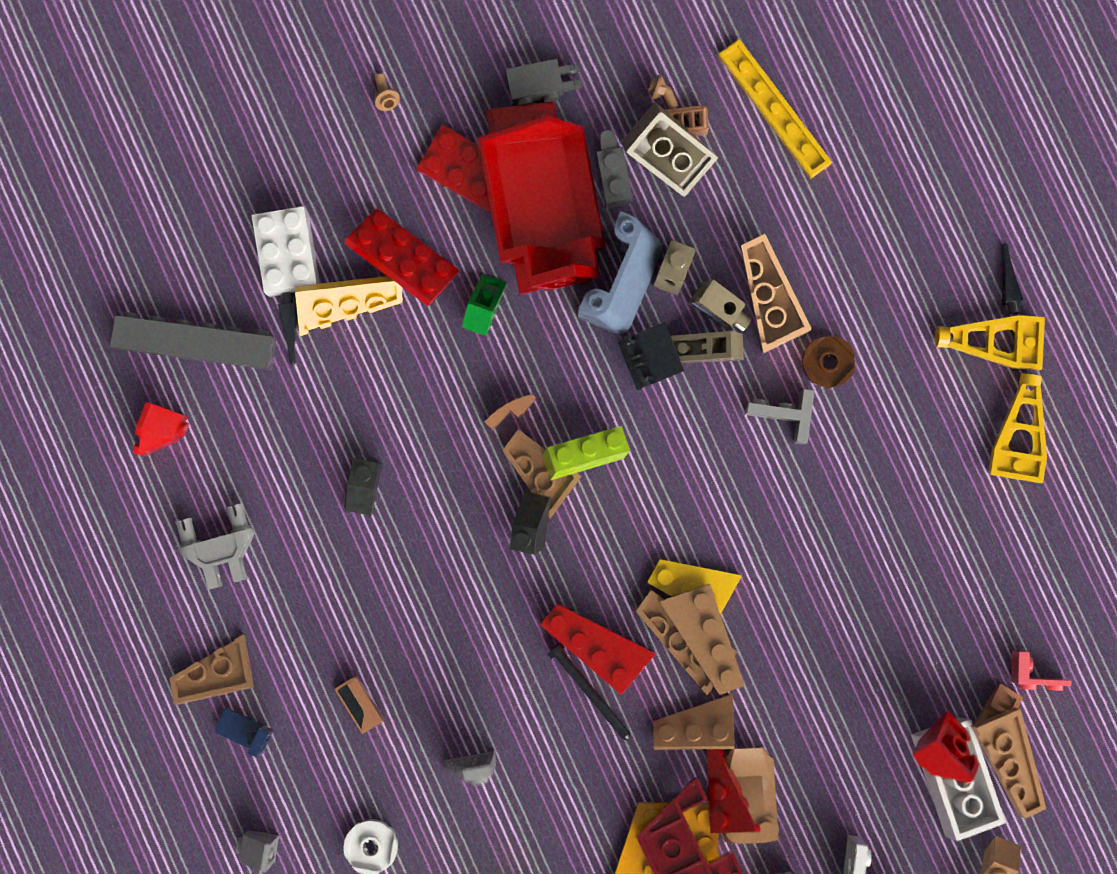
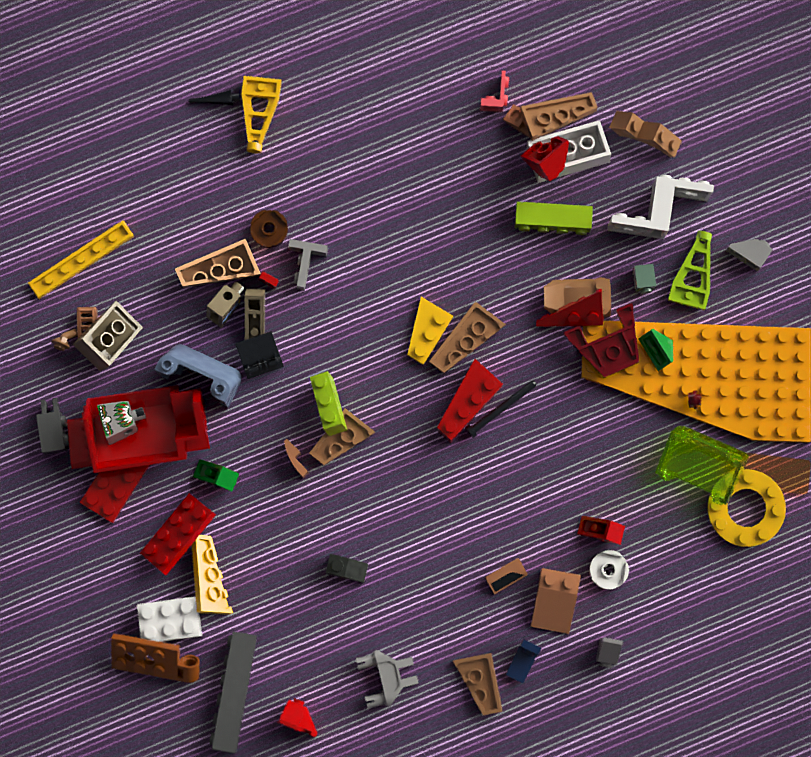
camera: 90 degrees left, 5 degrees down
black piece [278,293,297,366] -> none
medium nougat plate [374,73,400,111] -> none
light grey wing [443,751,497,785] -> none
pearl dark grey slope [509,492,551,555] -> none
dark grey hinge [596,130,632,209] -> none
dark tan torso [653,240,696,296] -> none
medium nougat wing [654,694,735,750] -> none
medium nougat wing [659,584,745,695] -> none
yellow plate [988,373,1047,483] -> none
none -> torso [97,401,146,445]
none -> dark orange hinge [111,633,200,683]
none -> red tile [259,271,279,289]
none -> lime brick [515,202,593,235]
none -> nougat slope [531,568,581,634]
none -> red slope [577,516,625,545]

